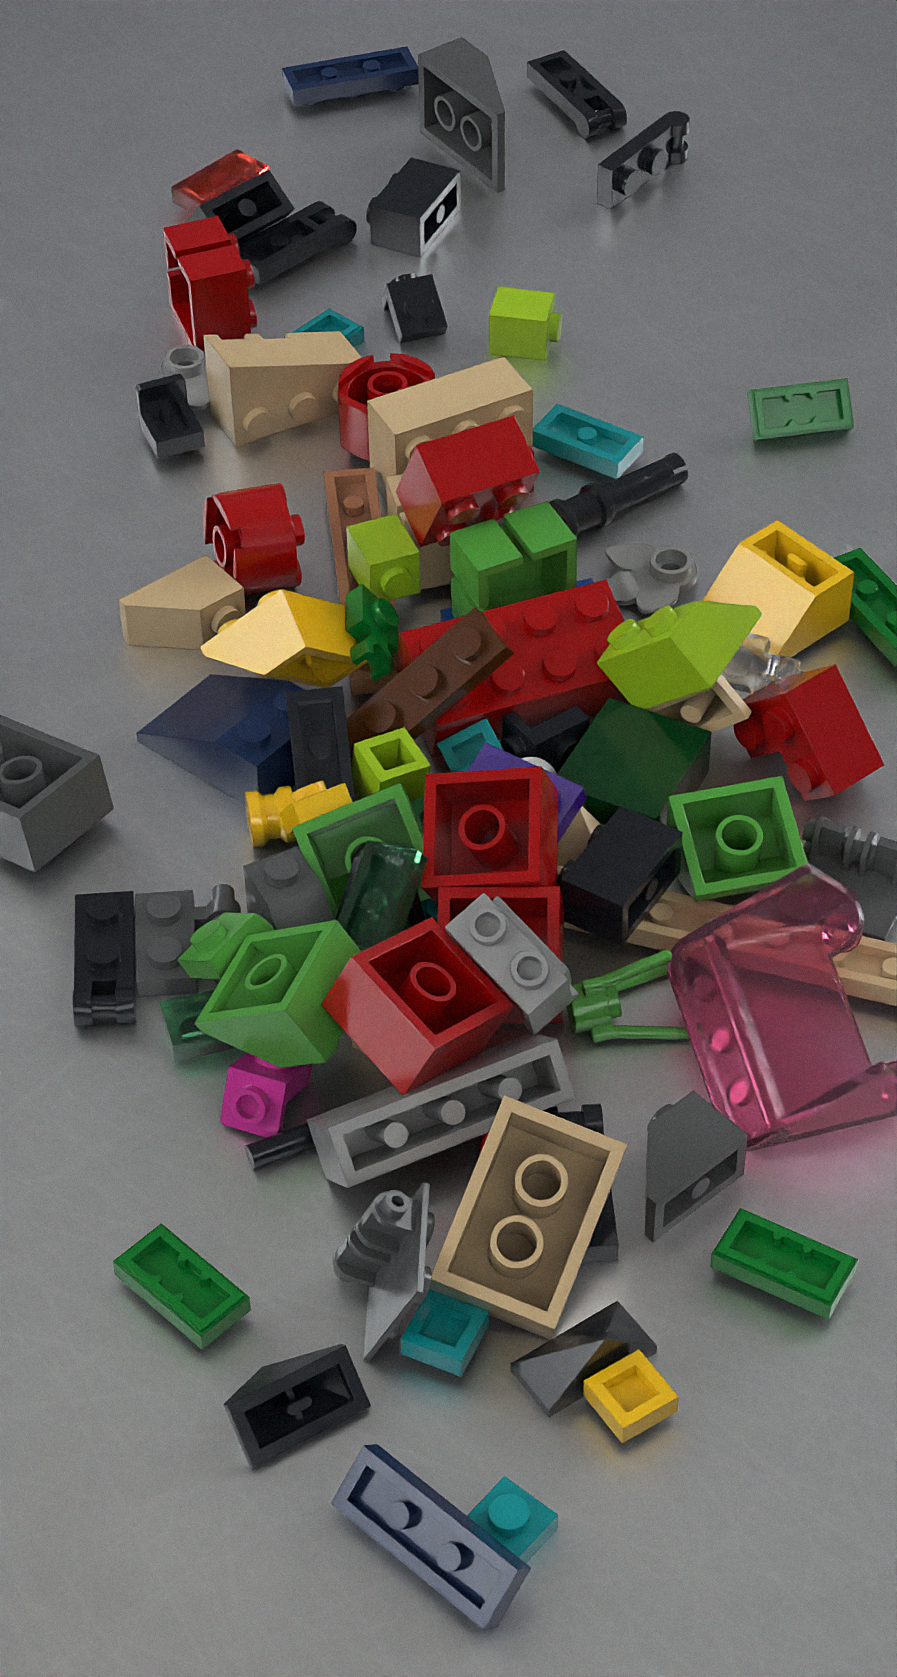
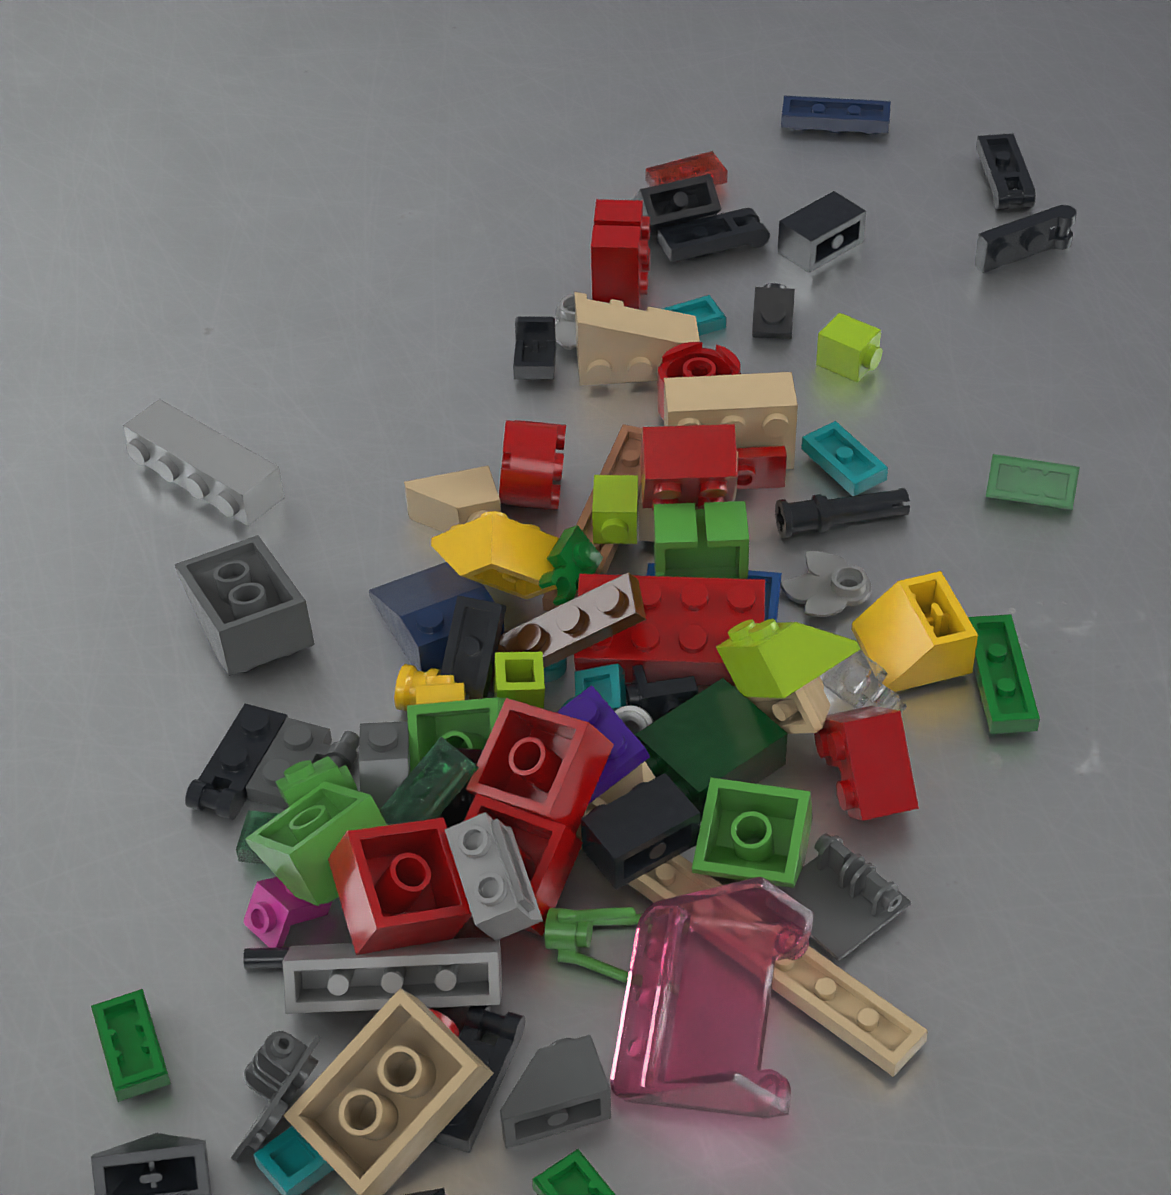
camera: 25 degrees right, 0 degrees up
dark grey slope [418,37,505,193] -> none

